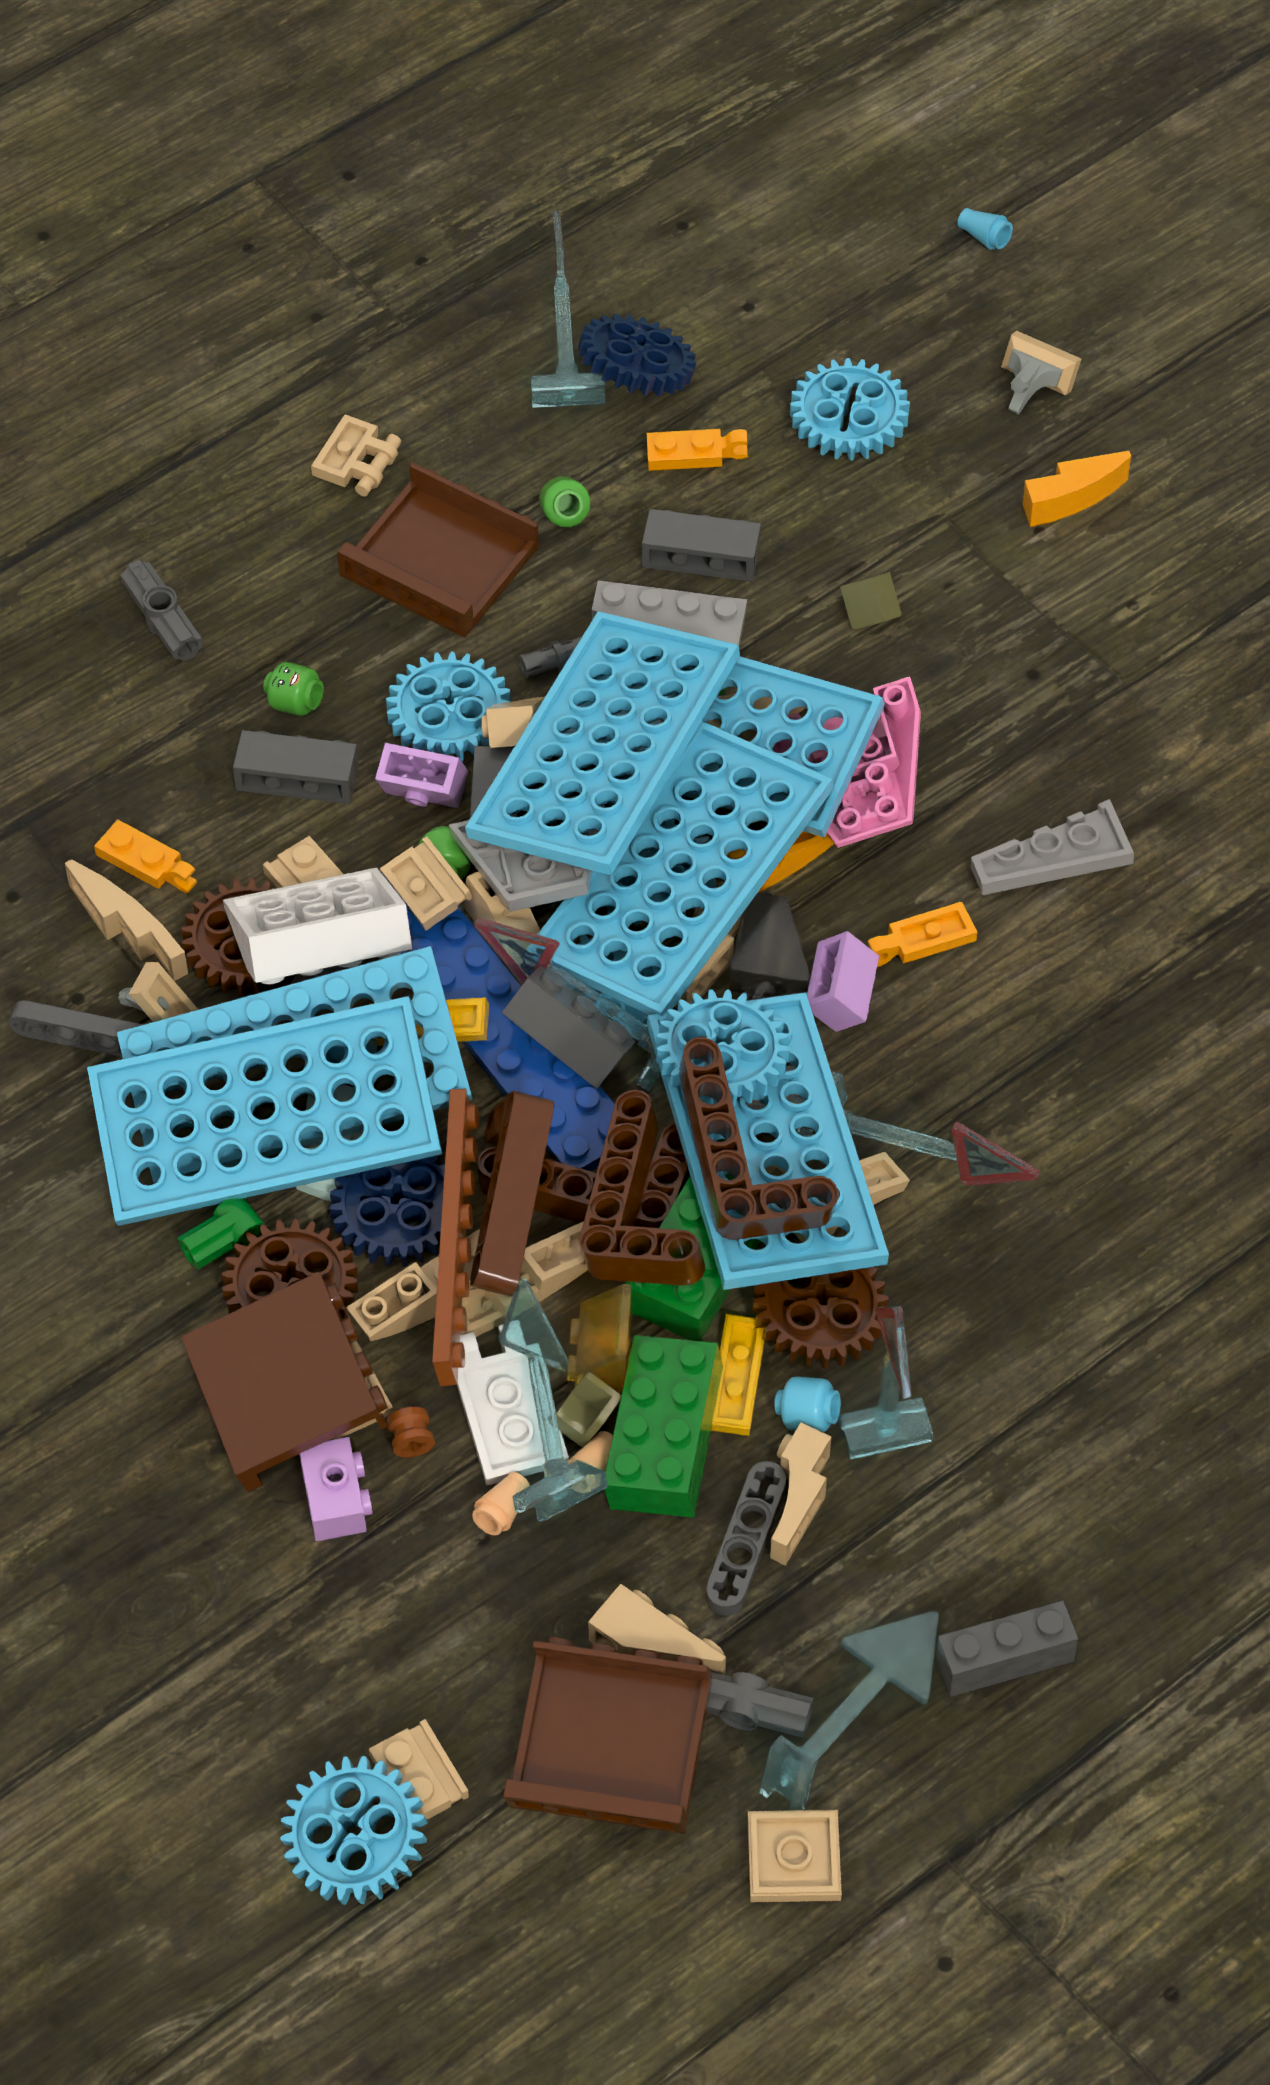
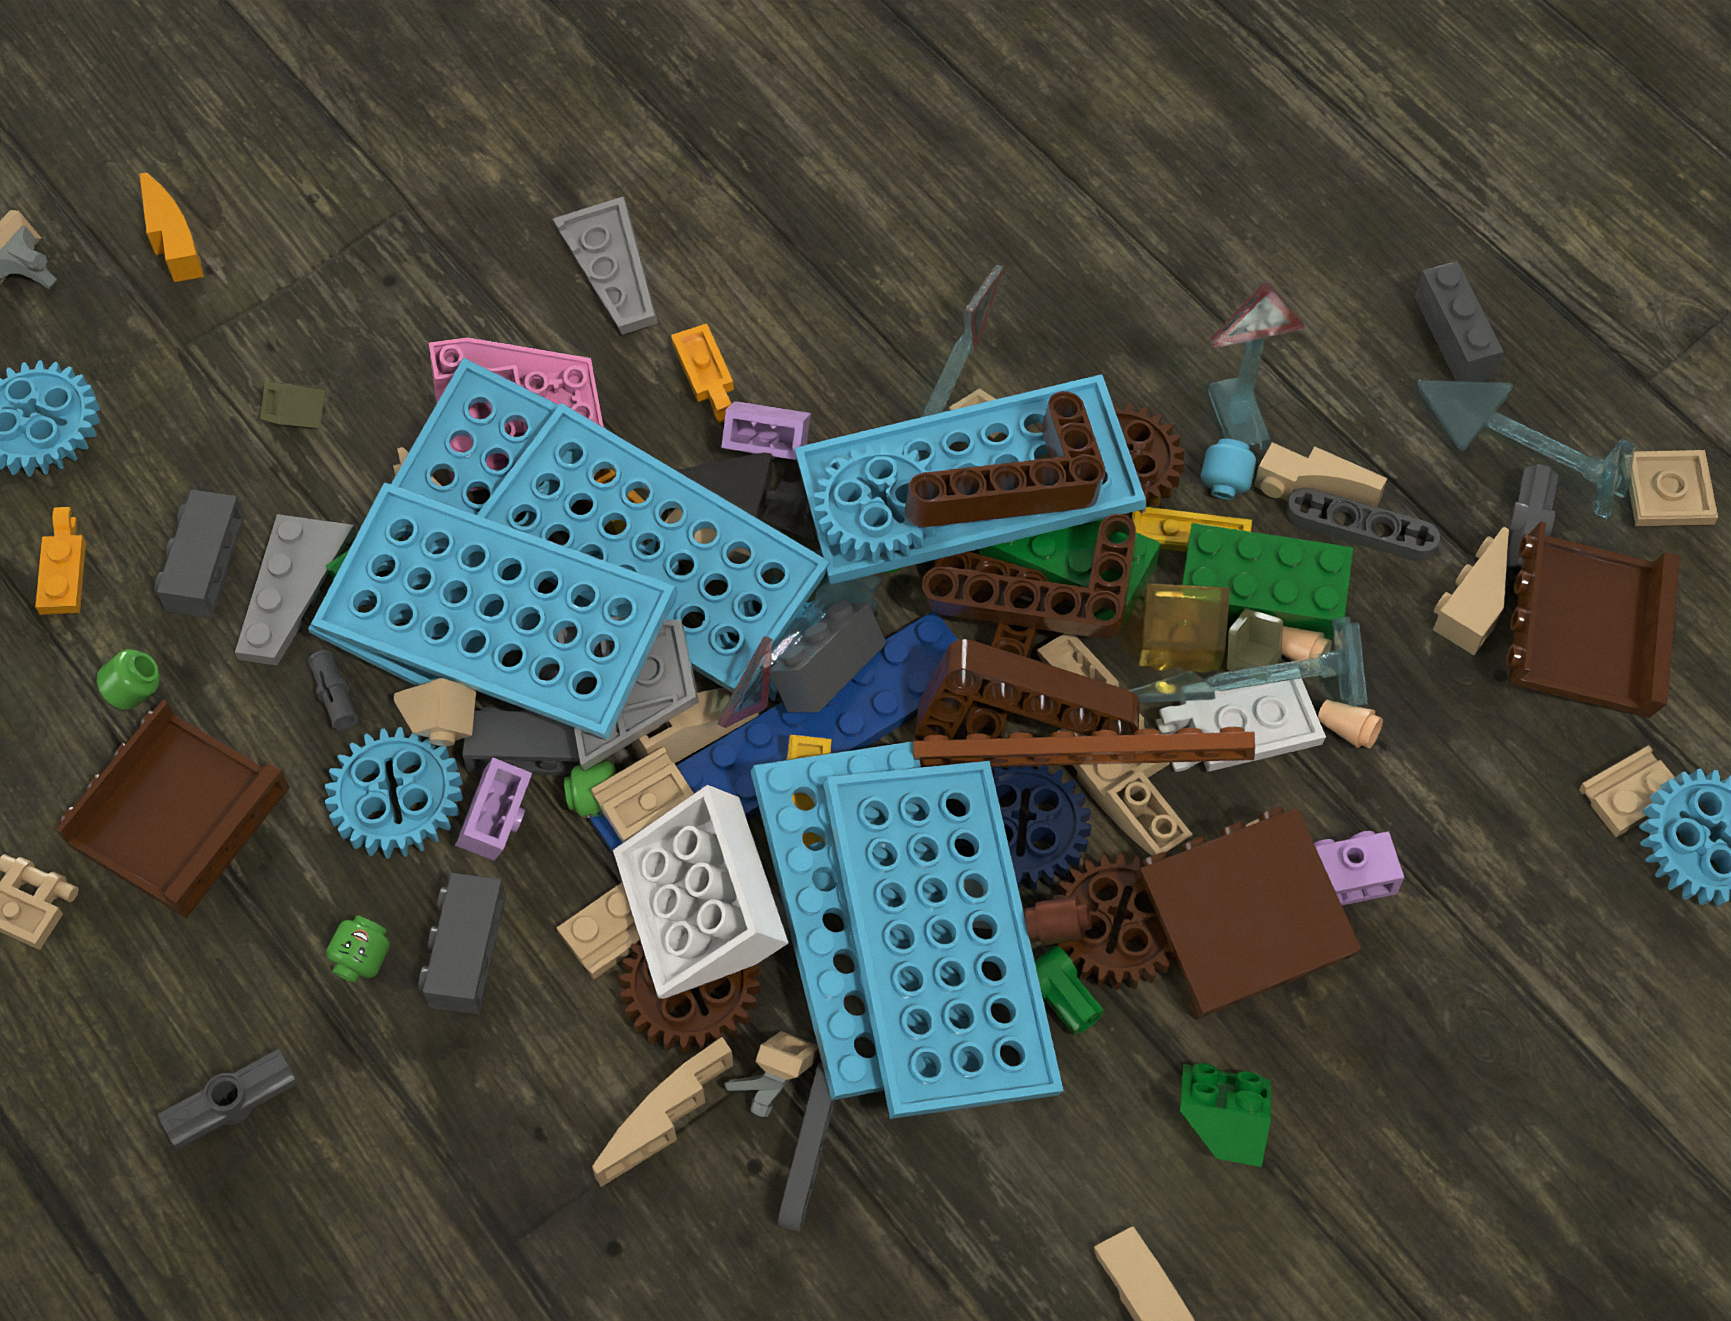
camera: 90 degrees left, 5 degrees up
light orange plate [94,819,197,893] -> none
dark orange wheel [387,1407,435,1458] -> none
none -> copper brick [1025,896,1092,945]
none -> green slope [1180,1063,1271,1167]

